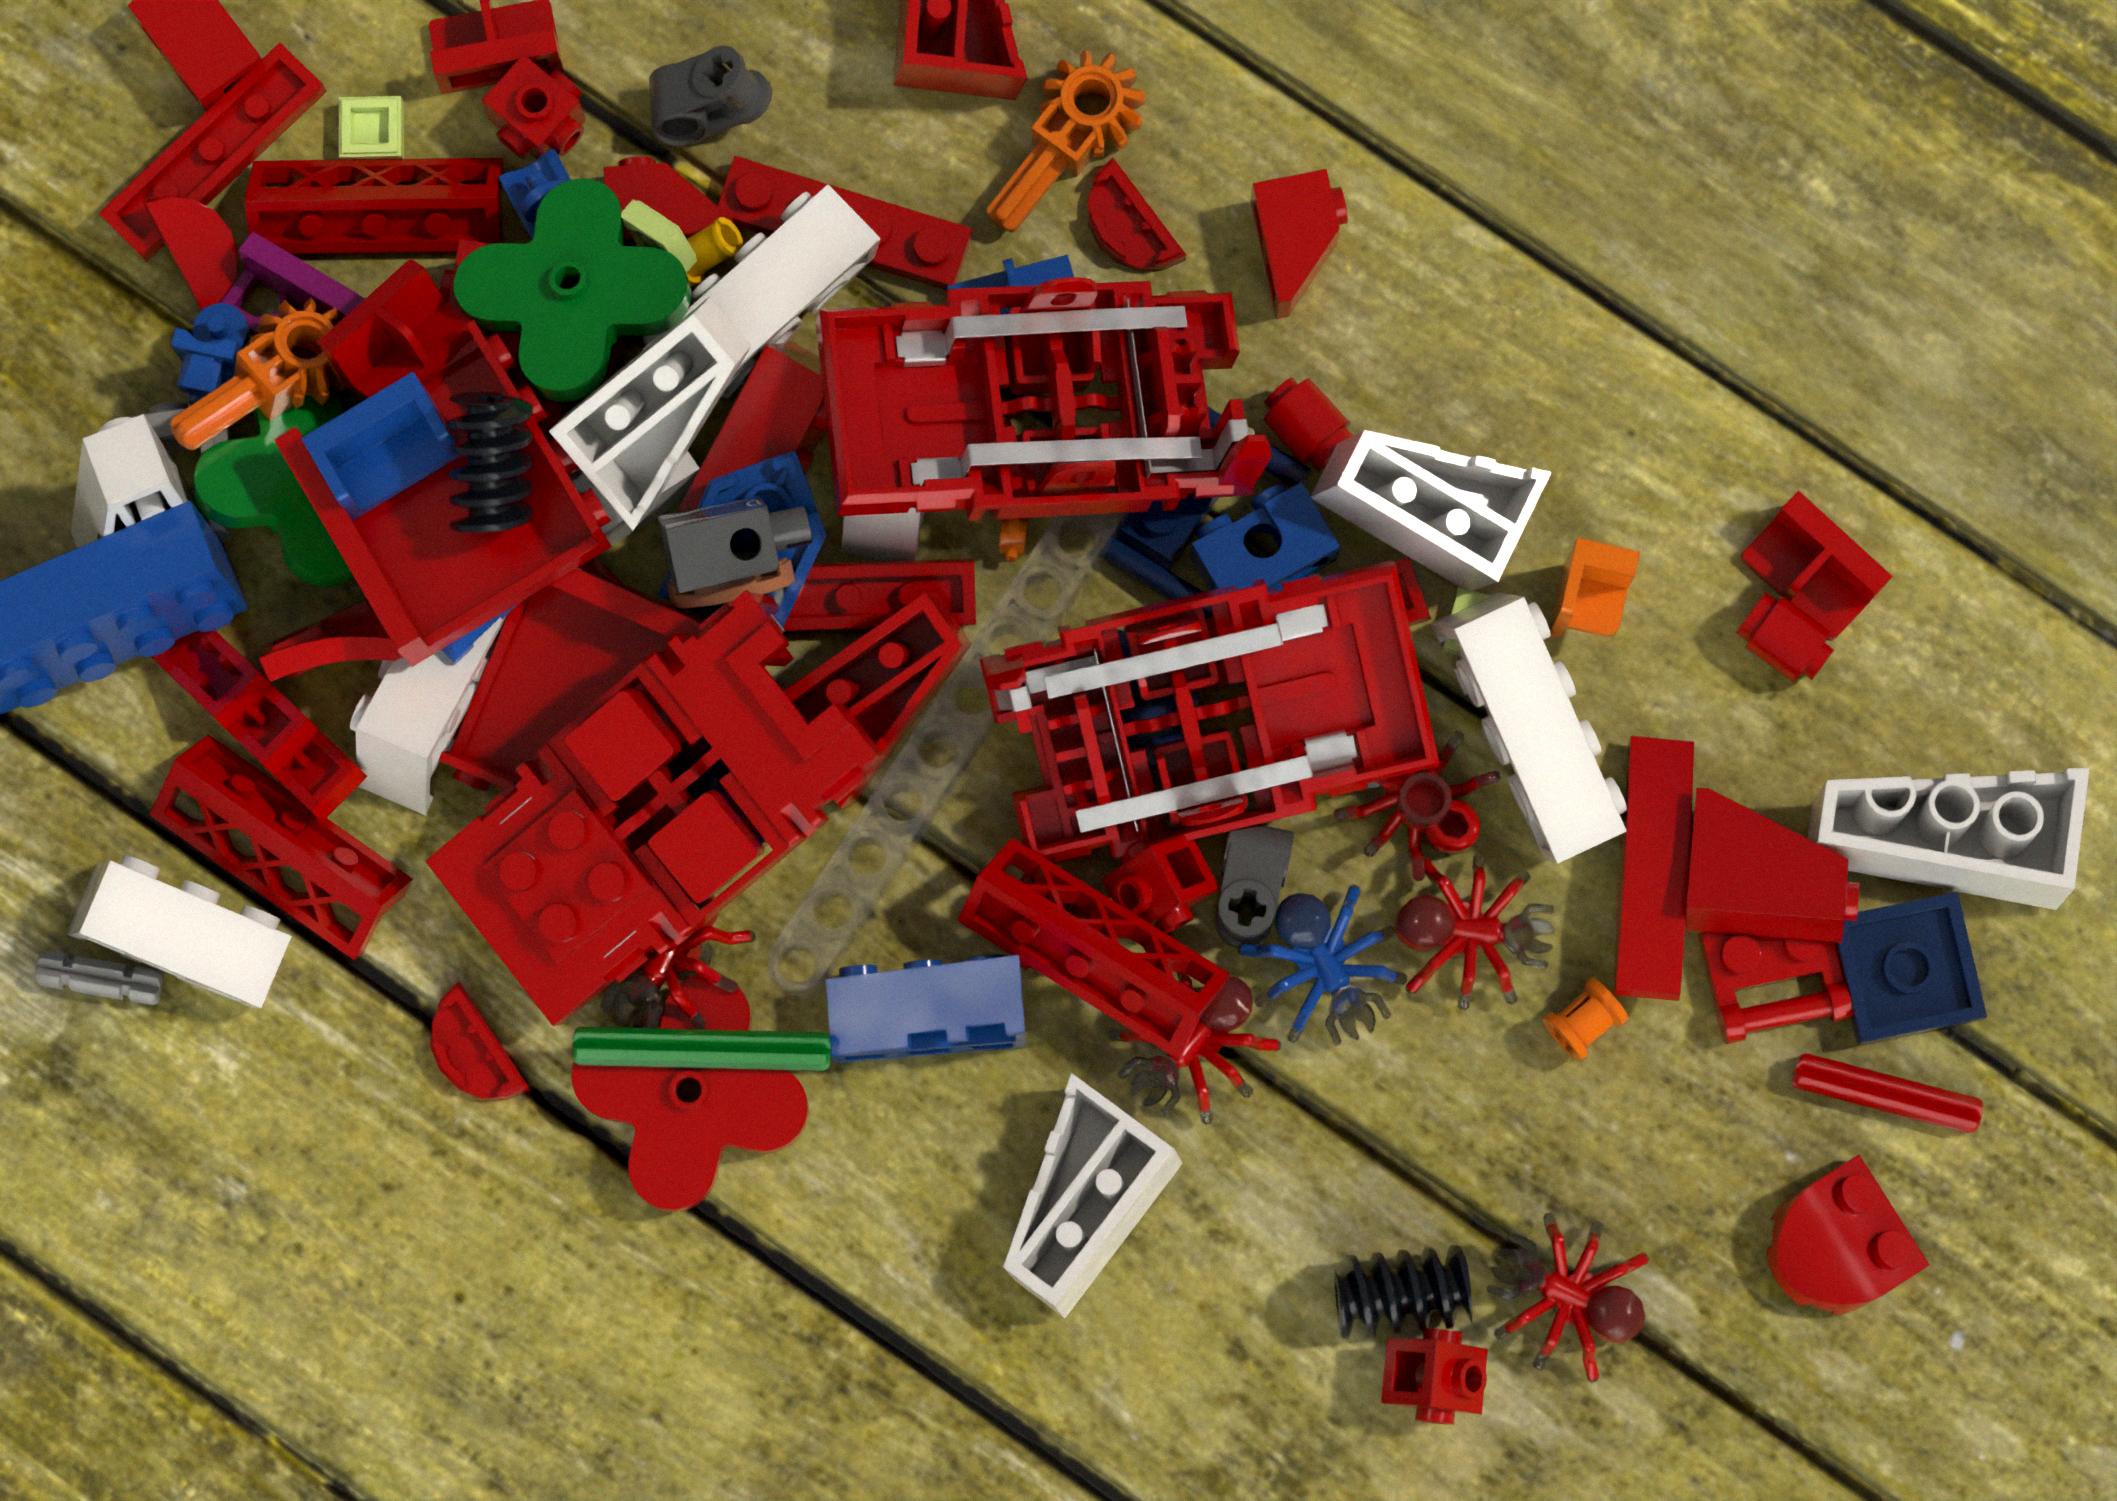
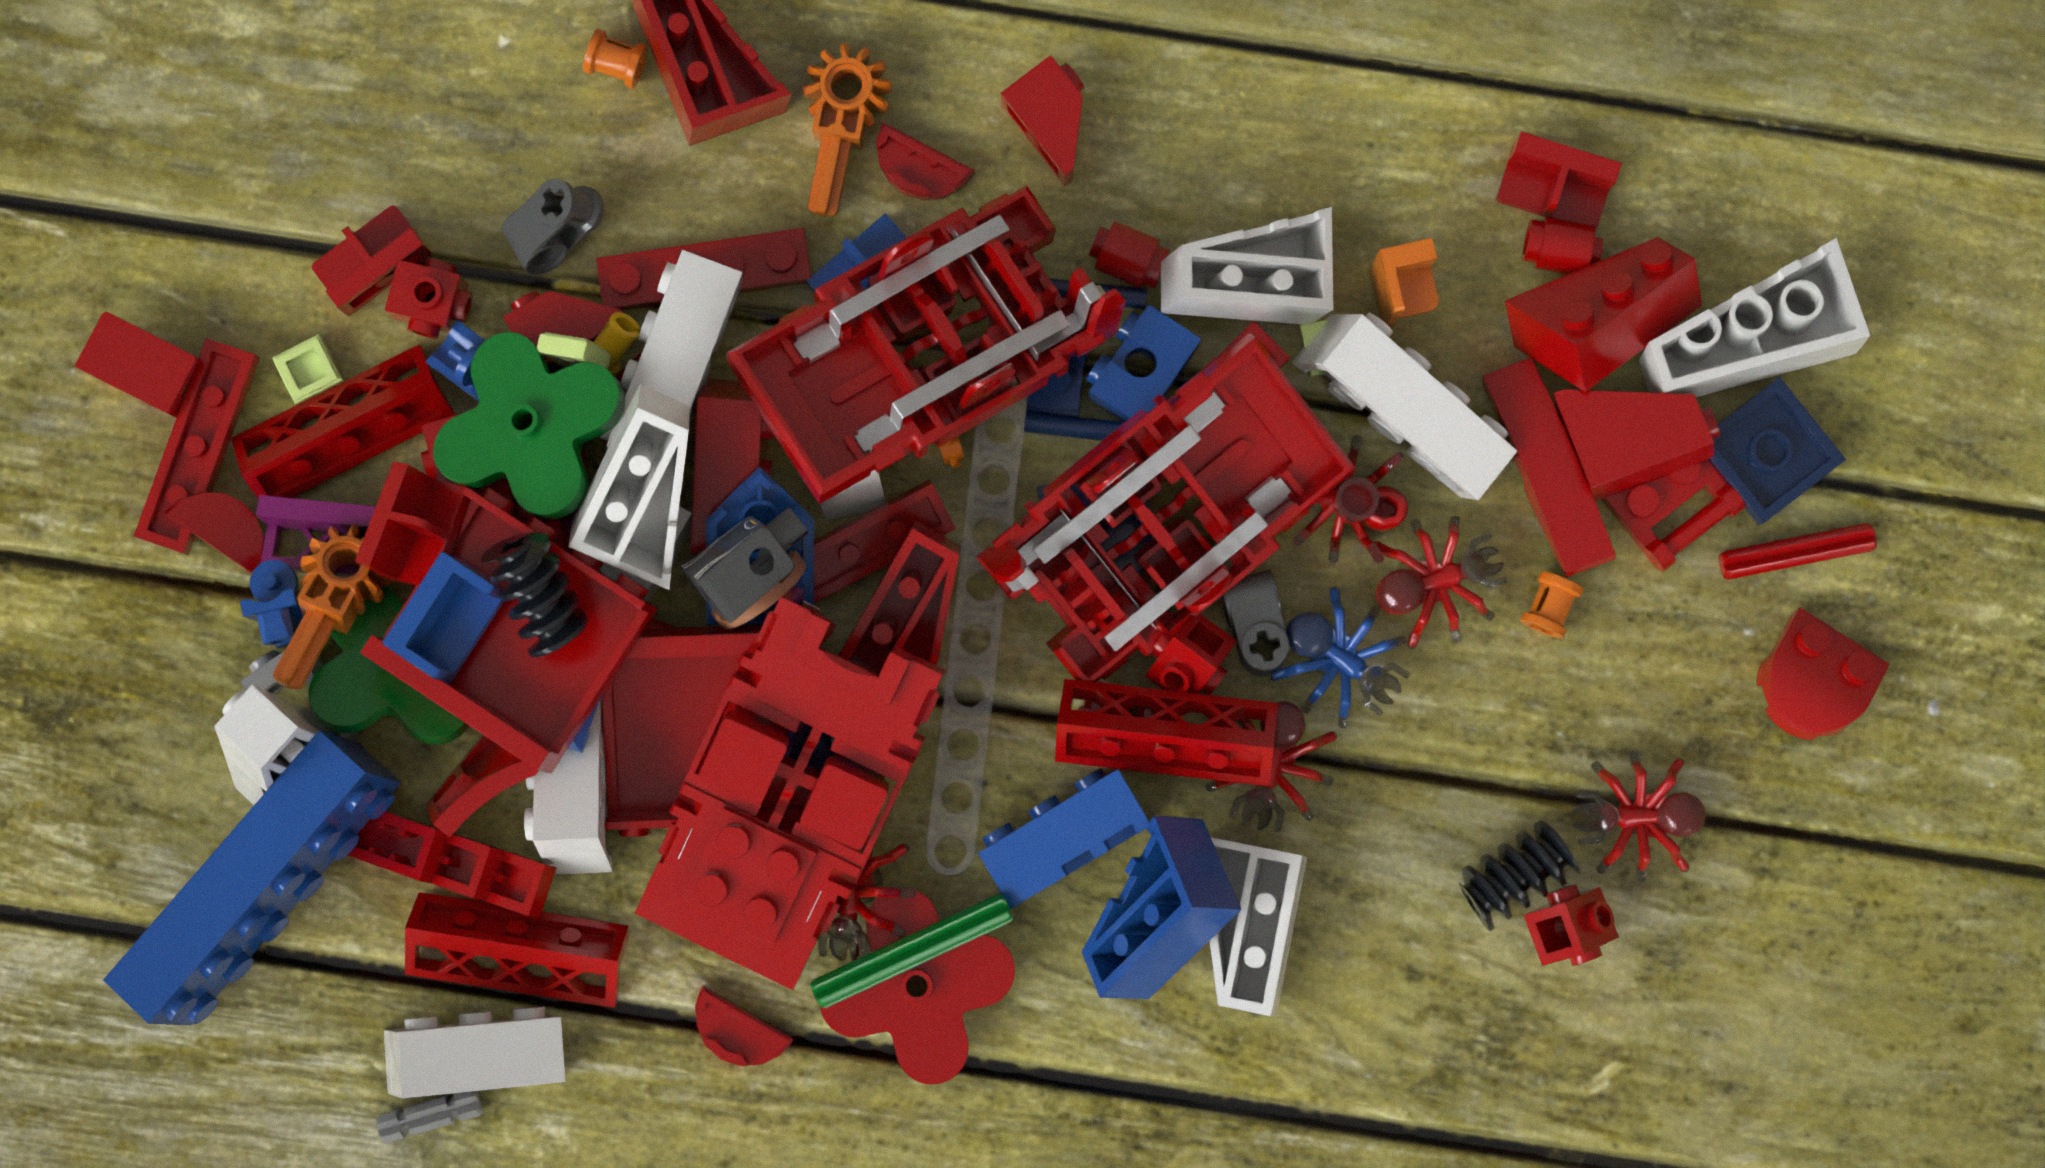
camera: 25 degrees left, 5 degrees up
none -> blue wedge [1082,815,1242,999]
none -> red wedge [1505,237,1702,392]

